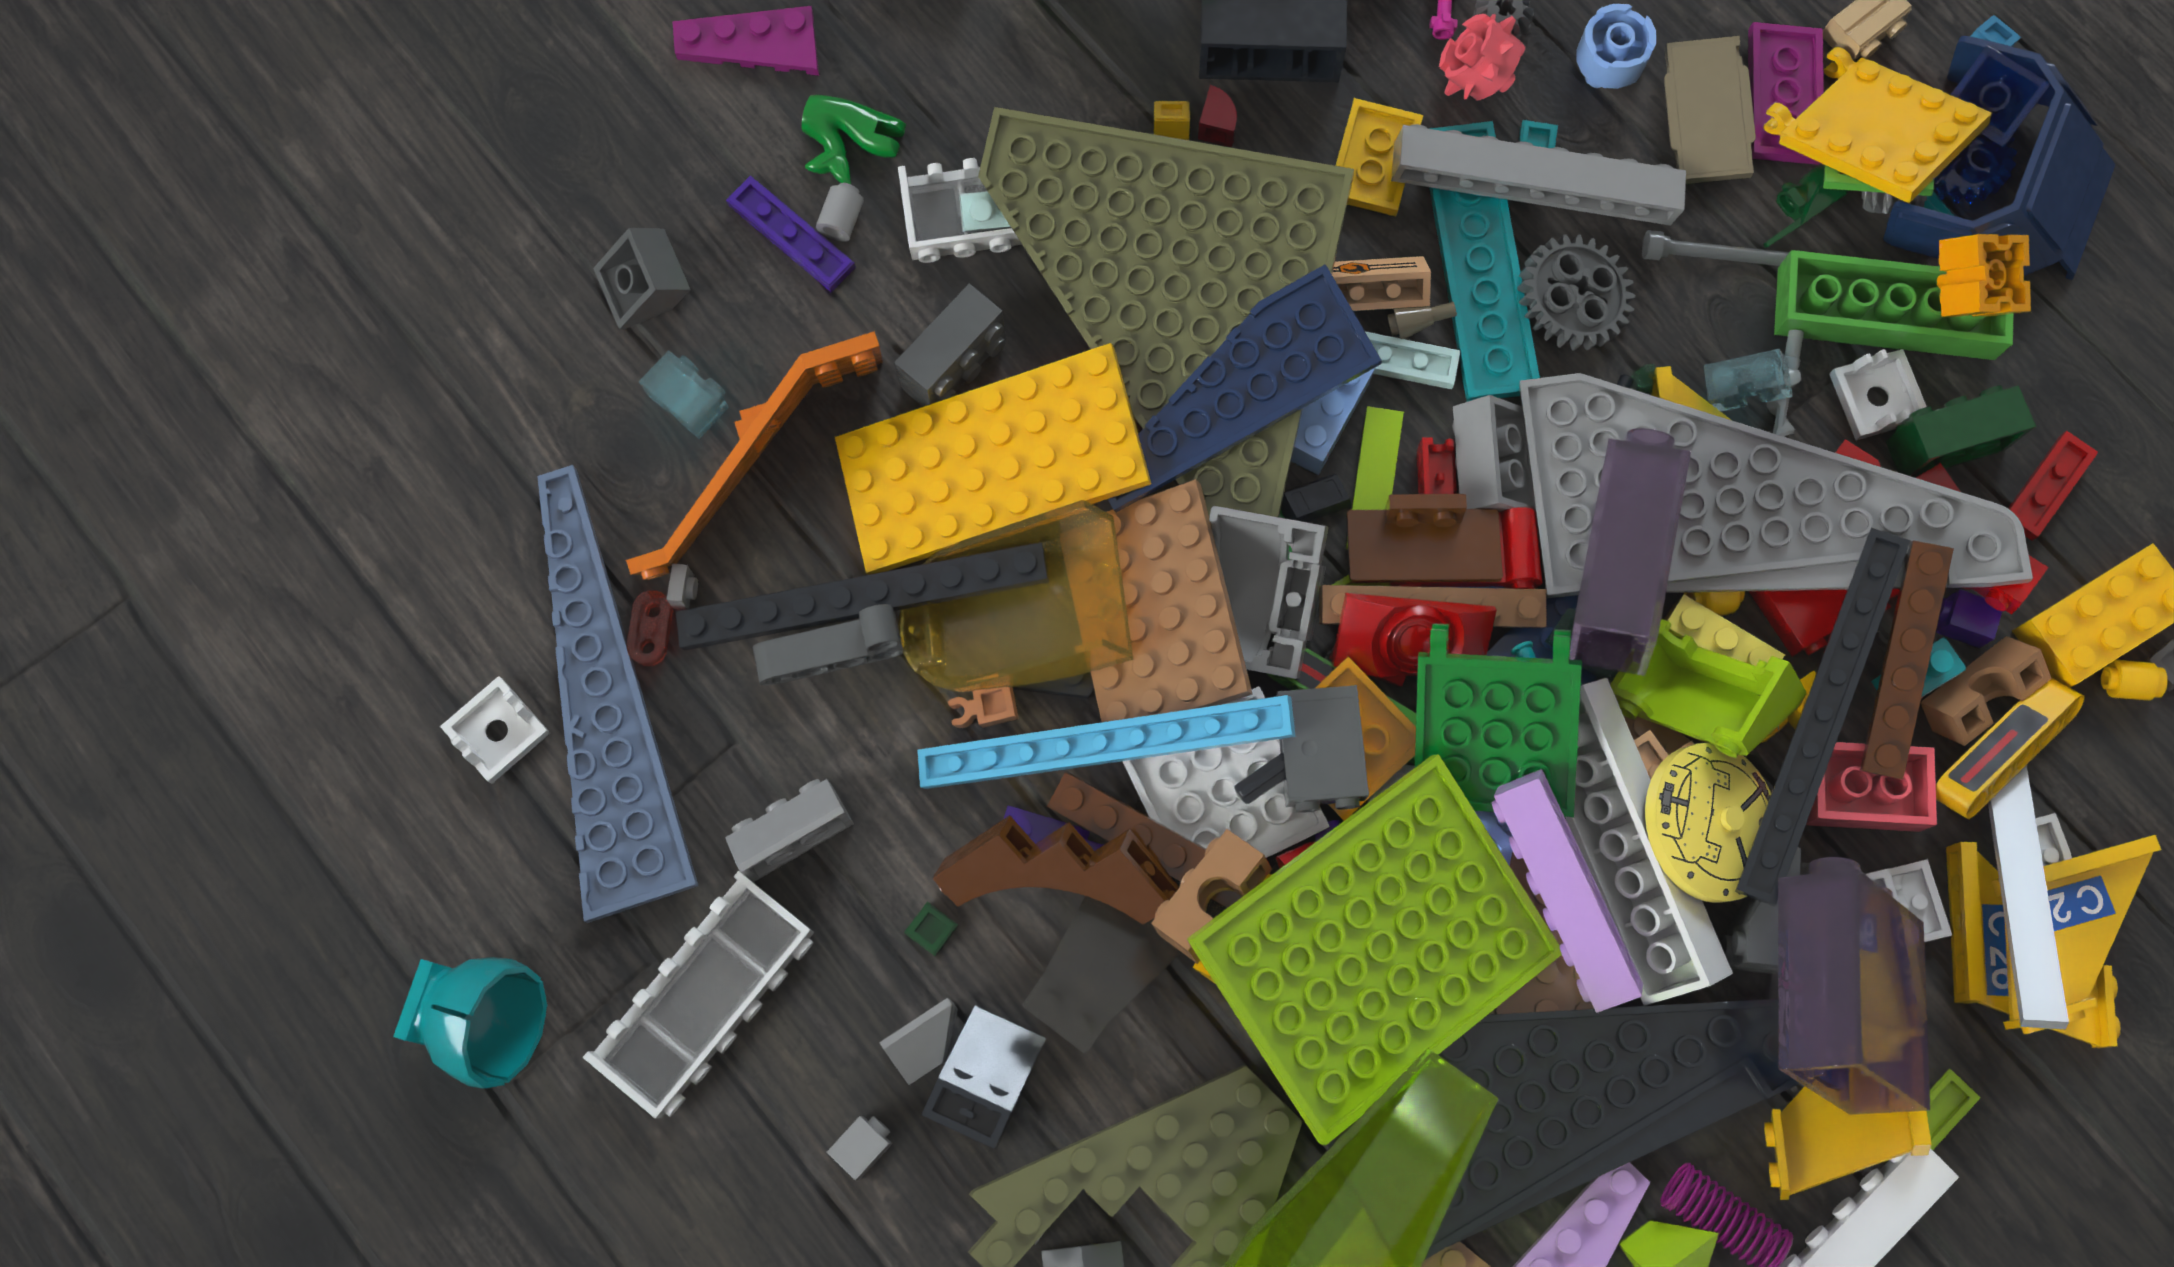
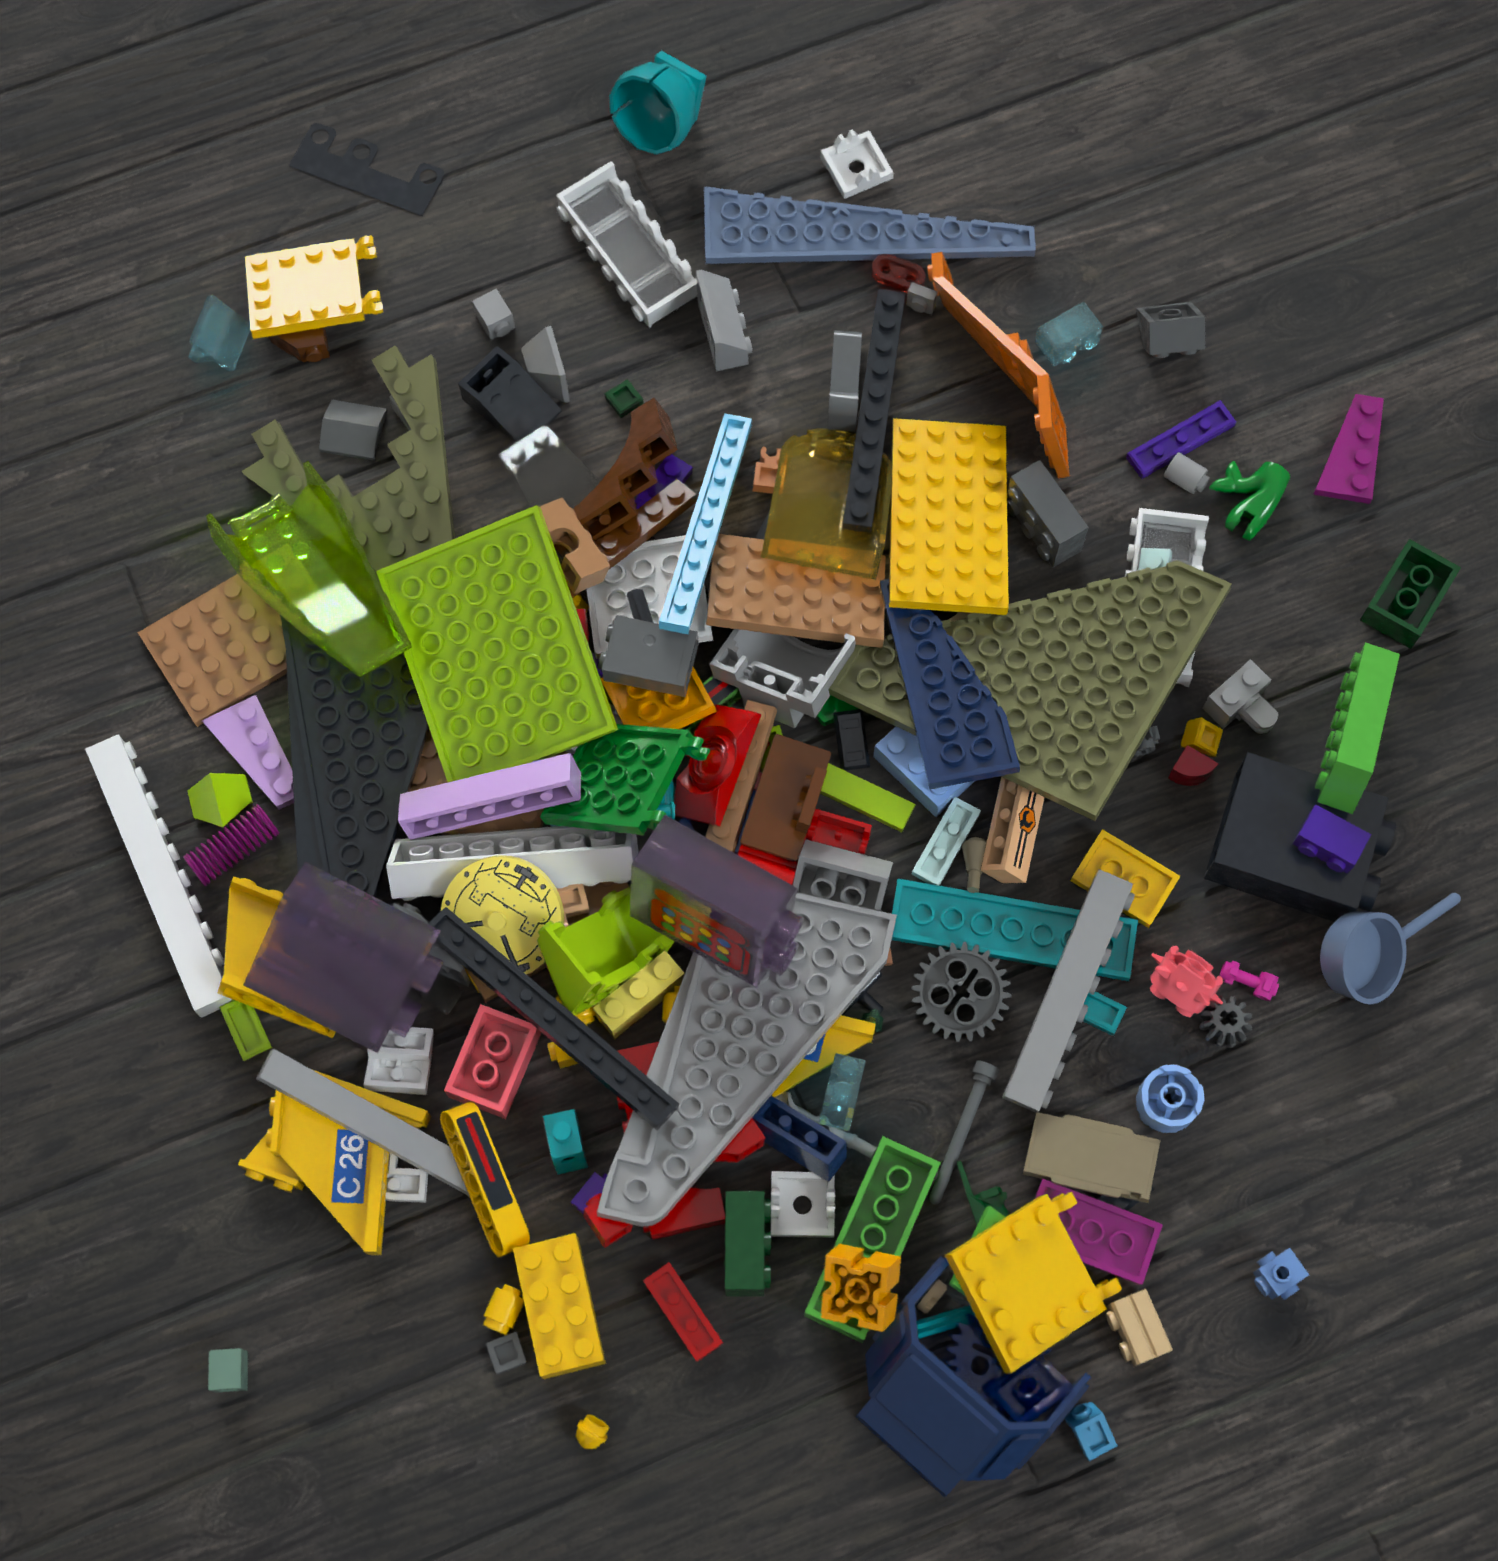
camera: 105 degrees right, 5 degrees down
reddish brown plate [1860,540,1954,780] -> none
medium nougat arch [1920,636,2052,746] -> none
none -> dark blue brick [752,1095,847,1182]
none -> light grey brick [1202,659,1278,734]

